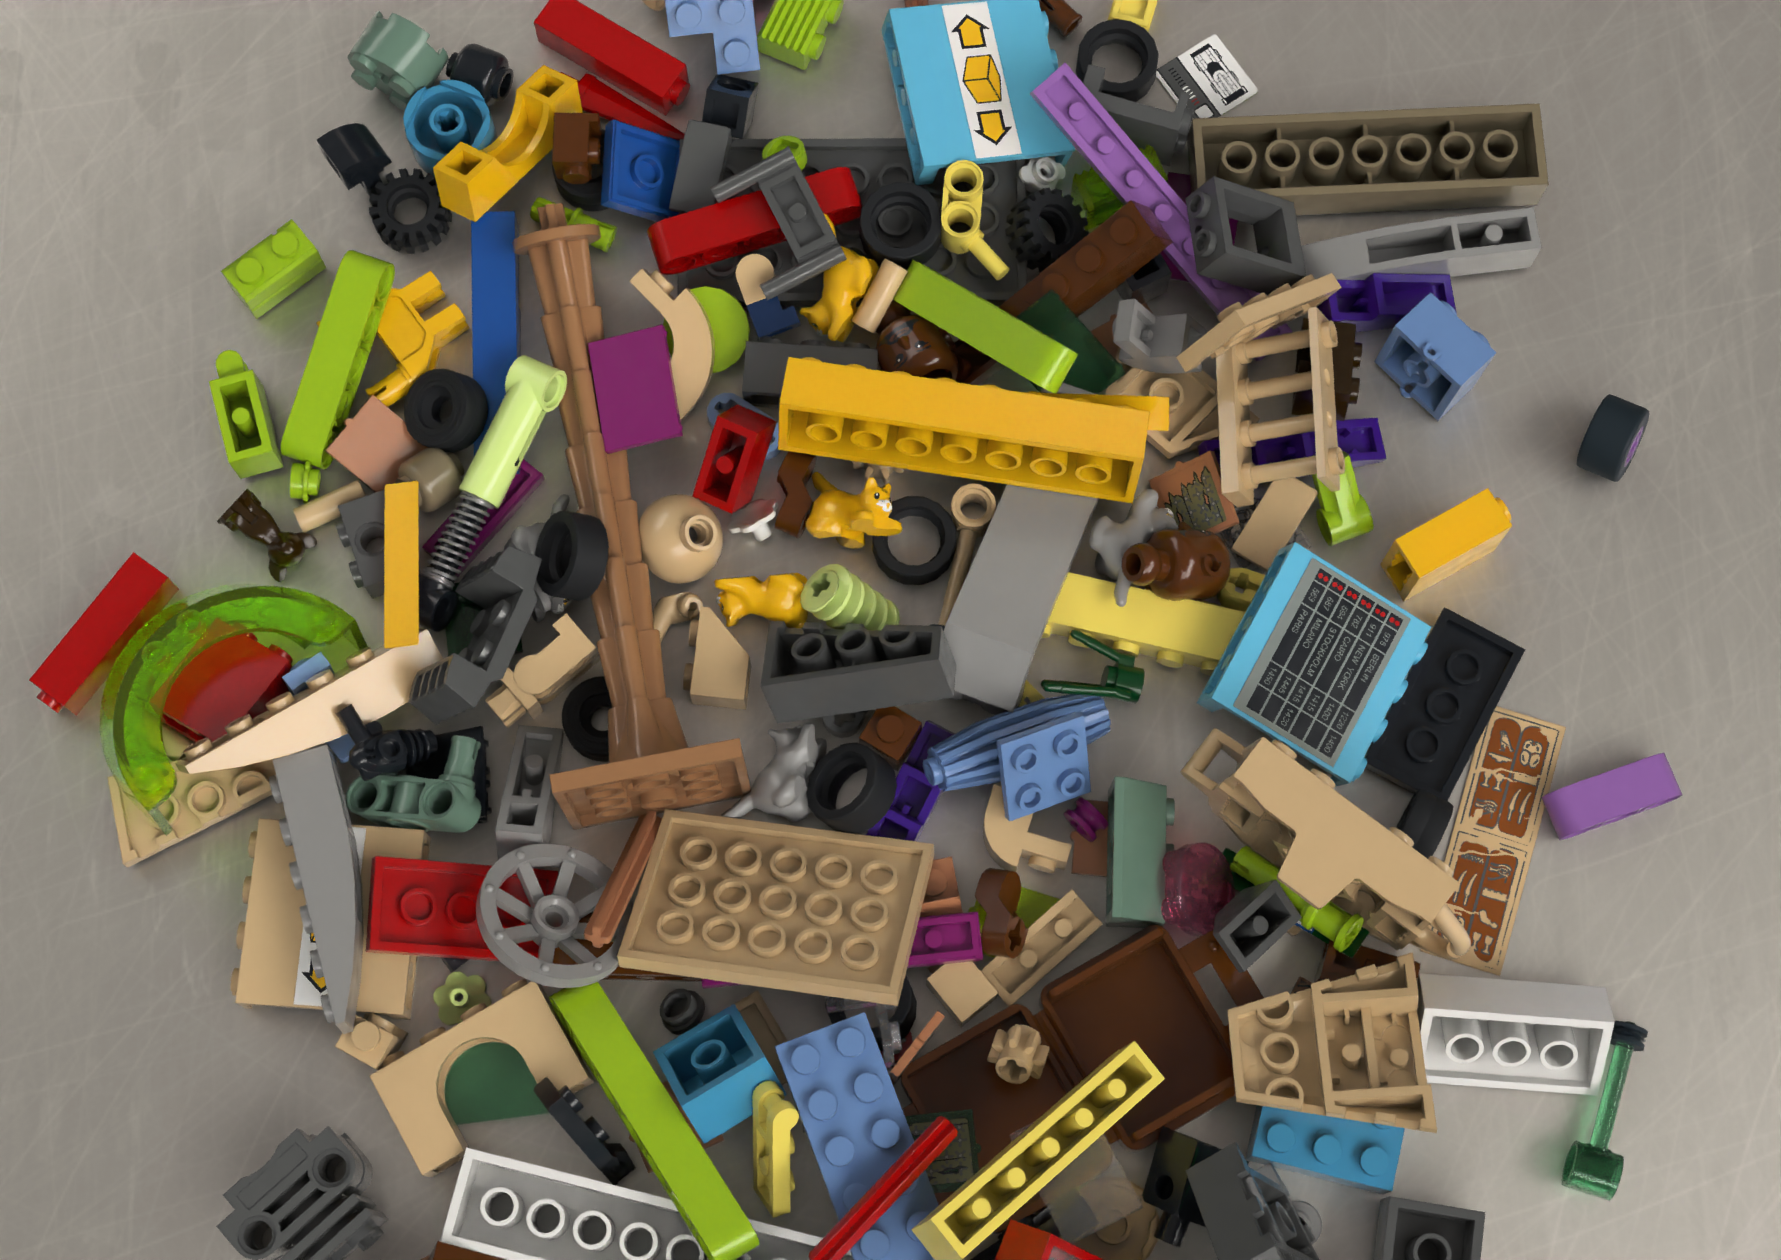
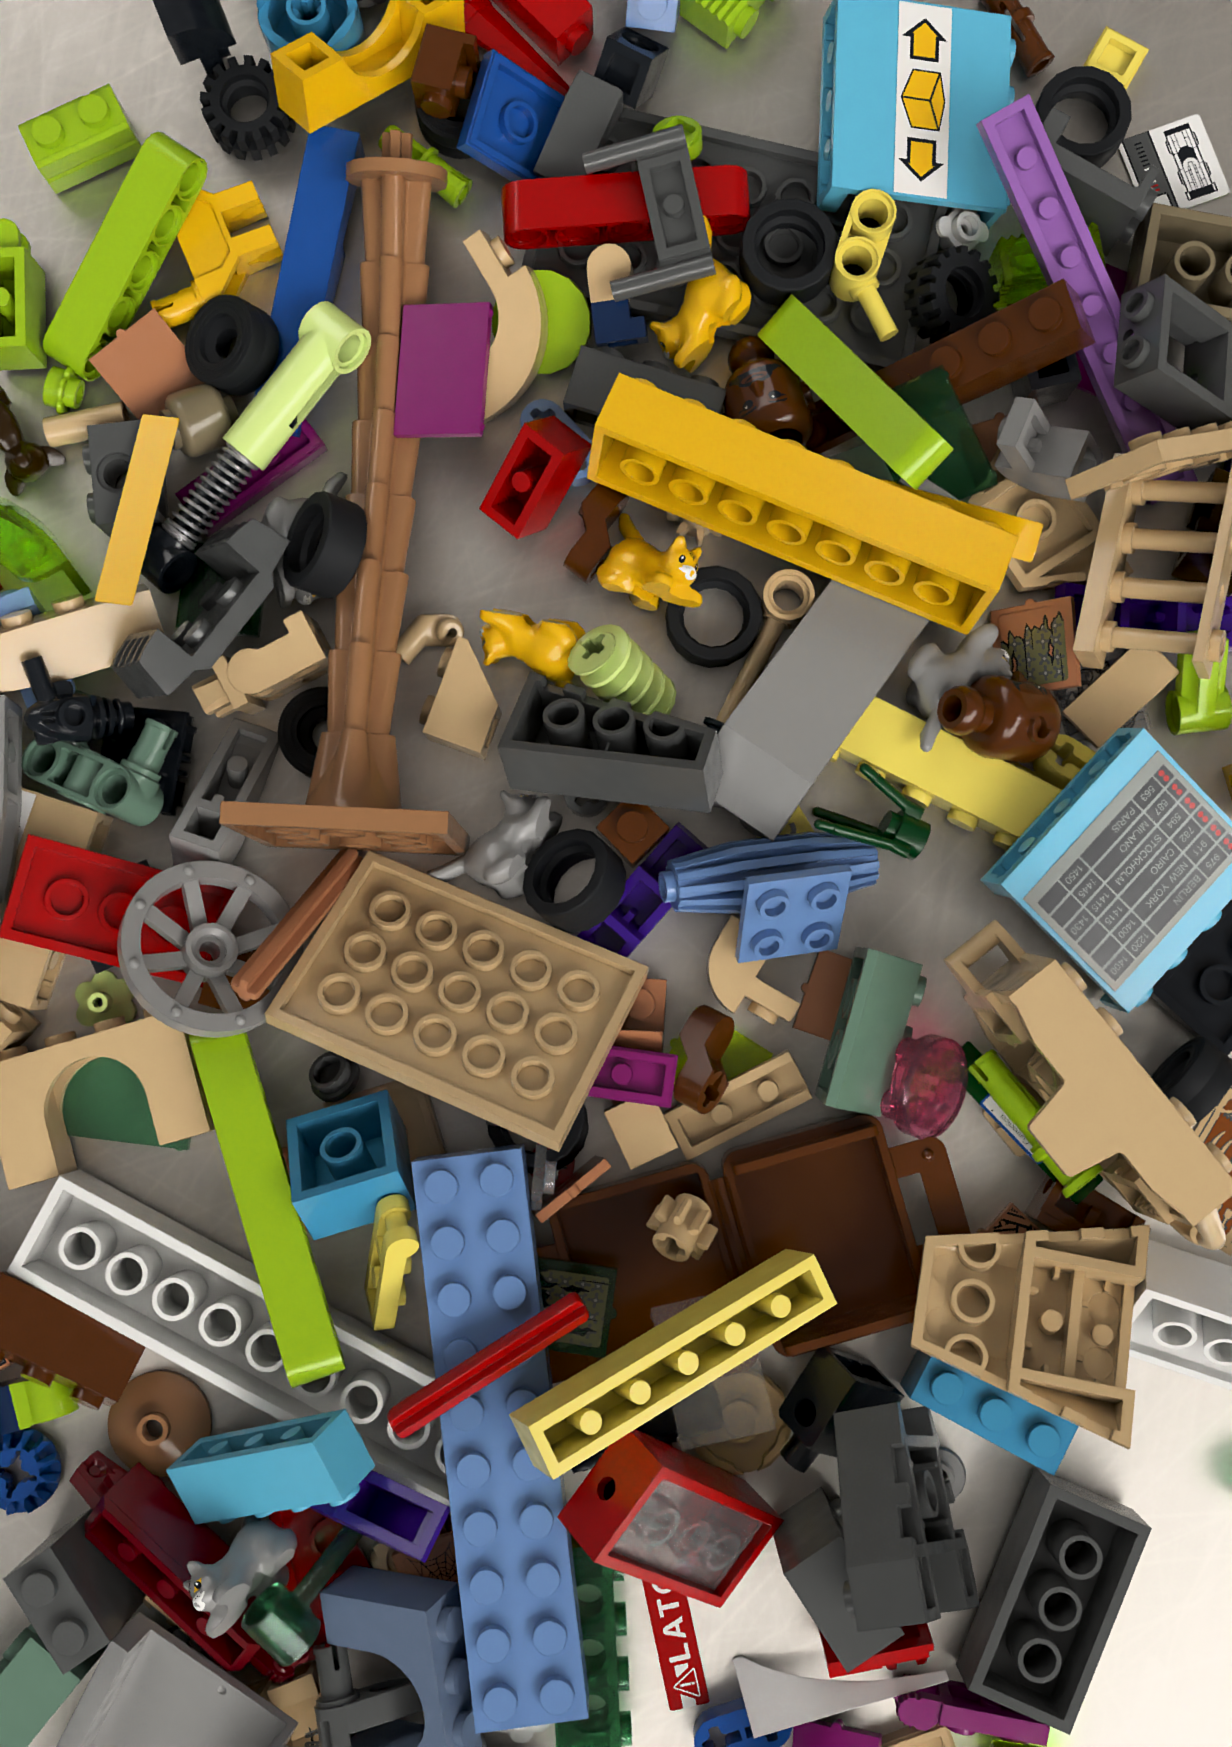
camera: 20 degrees right, 10 degrees up
black hinge [533,1077,636,1185] -> none
tan piece [639,494,723,584] -> none
plant [727,498,779,541] -> none
tan axle [851,258,908,333] -> none
magenta bush [1063,797,1109,842] -> none
dark grey slope [1213,880,1302,973] -> none

